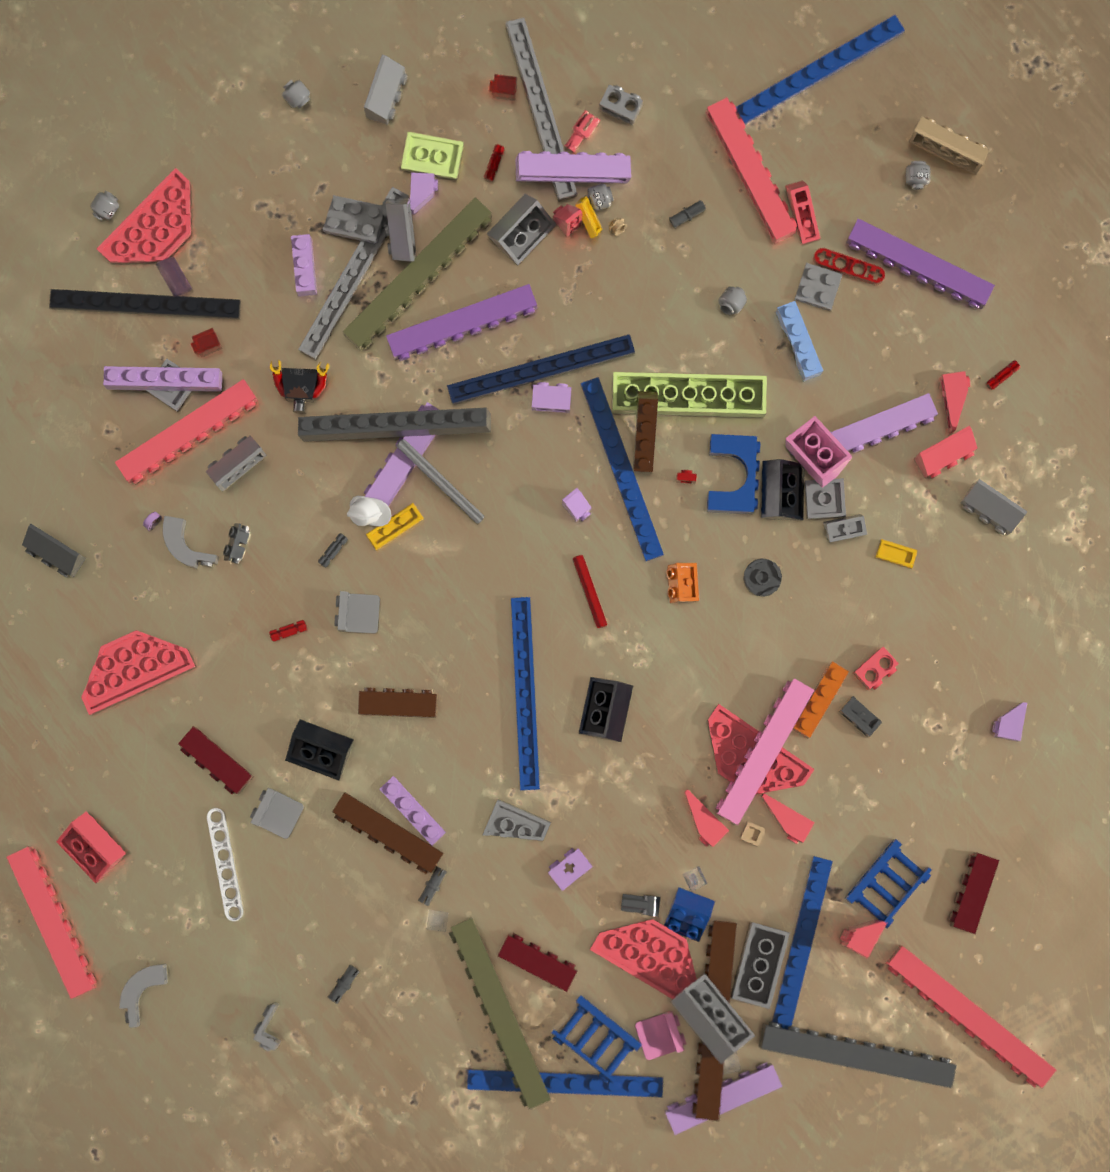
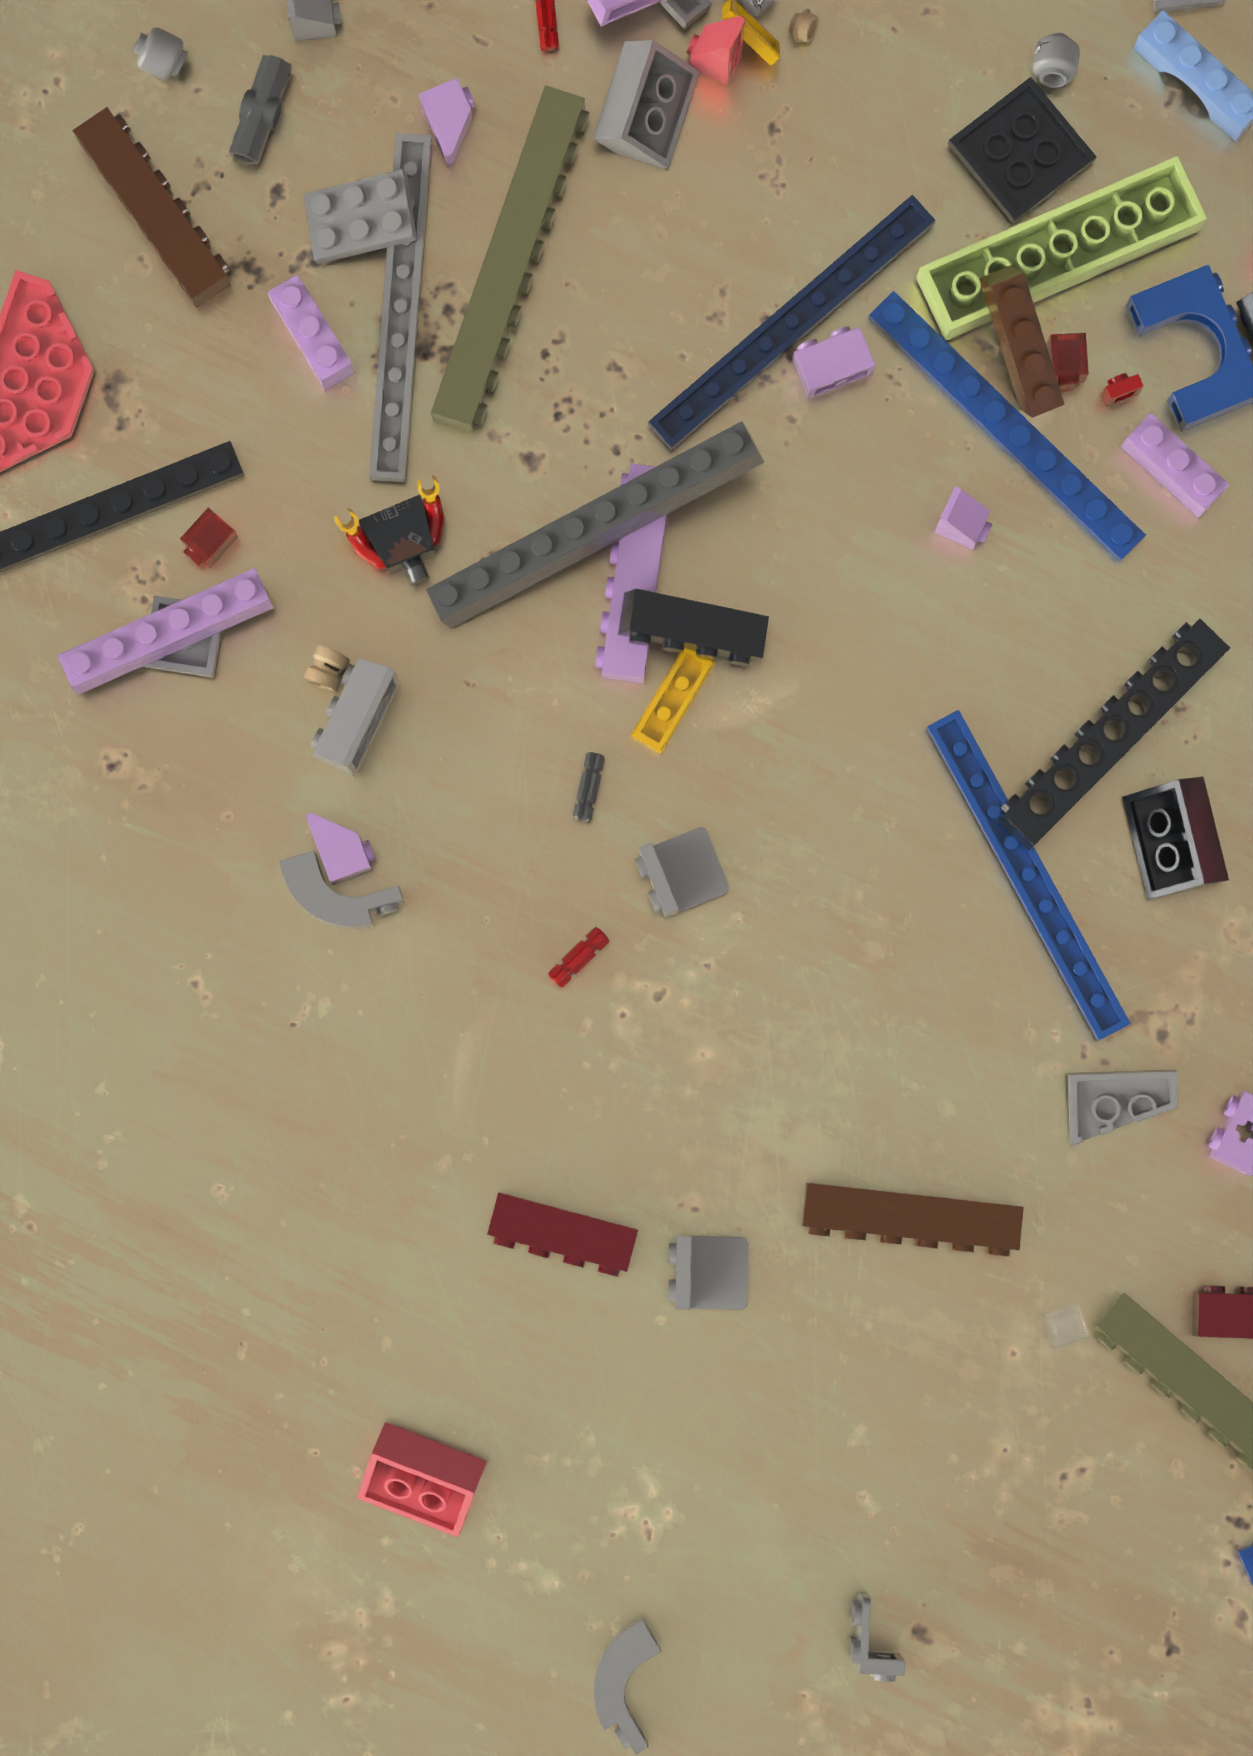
camera: 20 degrees left, 0 degrees up
coral brick [7,847,96,999] -> none
dark grey slope [22,523,86,578] -> none
coral plate [81,630,196,715] -> none
coral brick [115,379,258,484] -> none
lavender tile [143,512,162,531] -> none
tile [156,256,192,297] -> none
white beam [207,808,243,921] -> none
dark grey hinge [223,523,250,564] -> none
black slope [285,719,354,780] -> none
dark grey pin [328,965,360,1004] -> none
white piece [347,496,391,526] -> none
reddish brown brick [358,688,437,718] -> none
lavender plate [380,776,446,845] -> none
light grey slope [383,198,416,261] -> none
medium lavender brick [386,284,537,361] -> none
light grey axle [396,439,484,523] -> none
yellowish green plate [401,132,464,180] -> none
dark grey pin [418,866,447,906] -> none
red axle [573,555,607,628] -> none
orange bracket [666,563,699,603] -> none
none -> reddish brown brick [72,107,231,308]
none -> dark grey piece [229,55,292,165]
none -> tan wheel [303,645,350,692]
none -> lavender slope [305,813,376,885]
none -> black brick [618,589,769,666]
none -> black plate [948,77,1097,224]
none -> black brick [998,619,1230,851]
none -> clear red brick [1046,333,1089,389]
none -> lavender brick [1121,412,1229,518]

